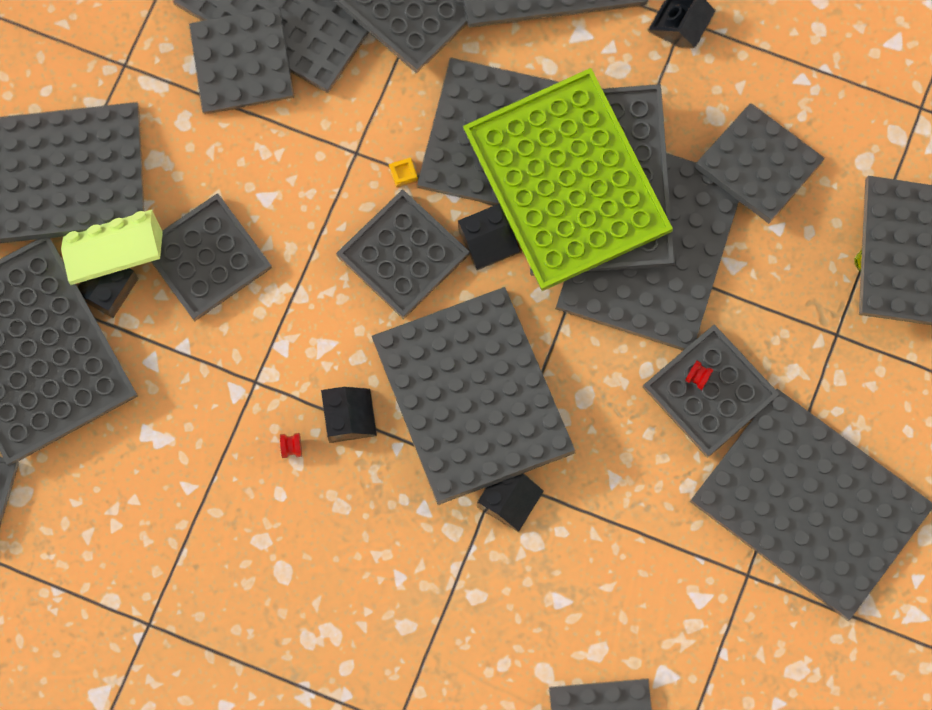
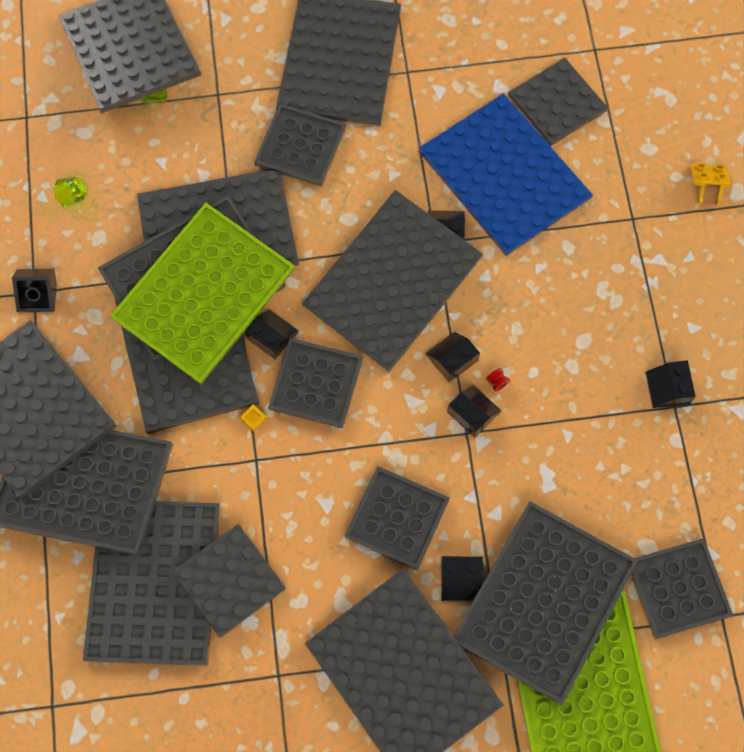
camera: 120 degrees left, 5 degrees down
yellowish green slope [61,210,163,285] -> none
red wheel [685,360,714,390] -> none
dark grey plate [694,103,825,224] -> none
none -> clear neon green hair [54,177,87,207]
none -> blue plate [418,93,593,256]
none -> black slope [447,385,502,438]
none -> black slope [645,360,696,408]

